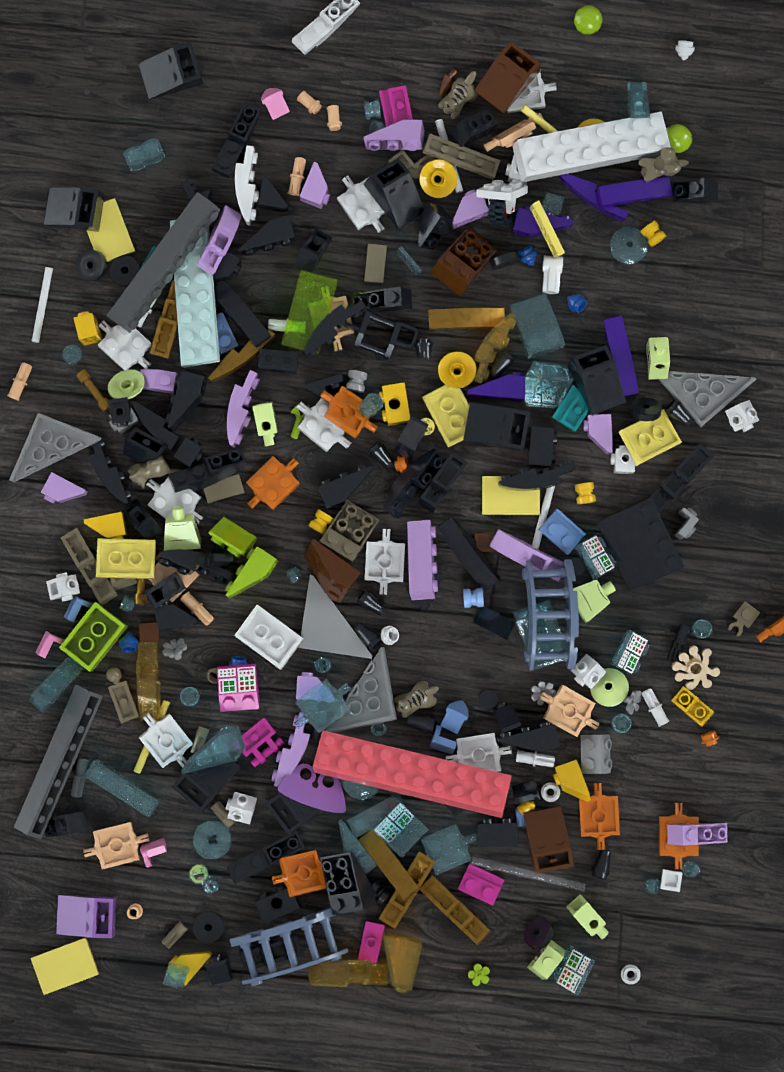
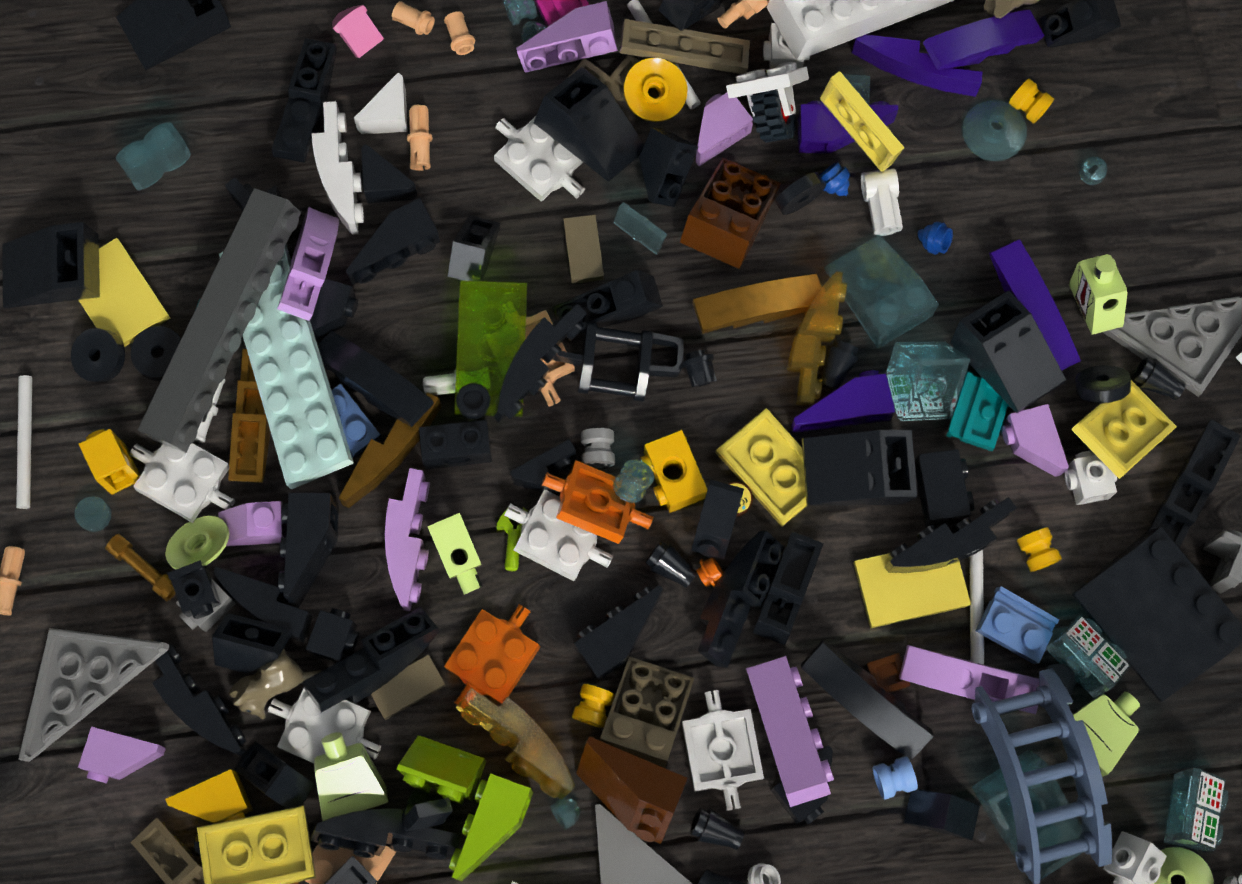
camera: 20 degrees left, 10 degrees down
lavender slope [300,162,330,209] -> none
yellow dish [438,352,476,388] -> none
none -> white slope [354,73,408,135]
none -> black tile [456,383,491,419]
none -> clear yellow slope [456,688,575,800]
none -> clear light blue hinge [1079,157,1107,185]

